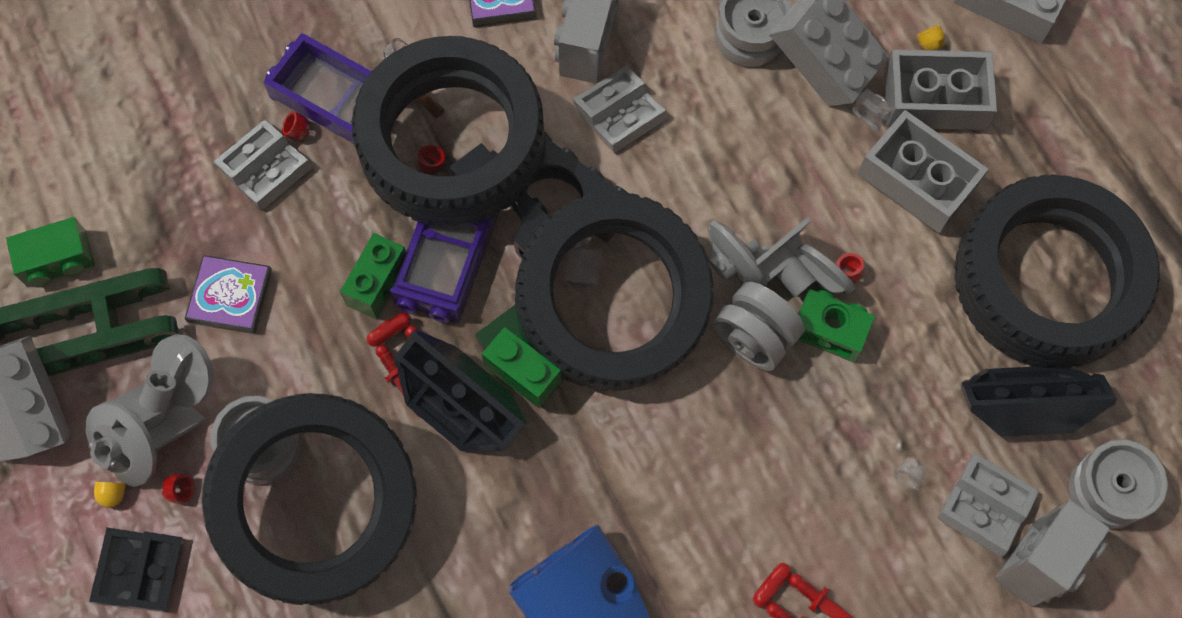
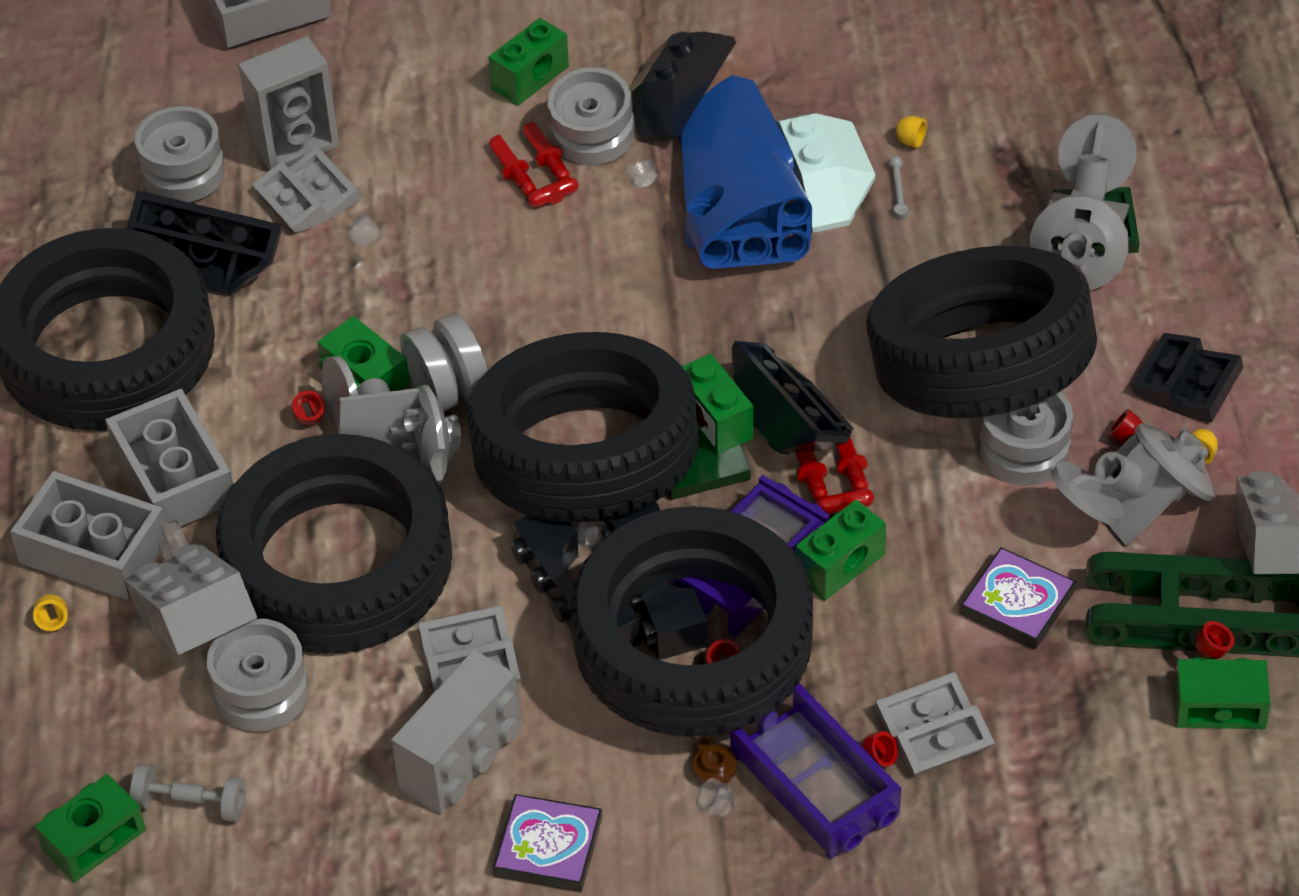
camera: 155 degrees left, 20 degrees down
none -> black tyre [216,434,452,654]
none -> red hinge [1195,621,1234,660]

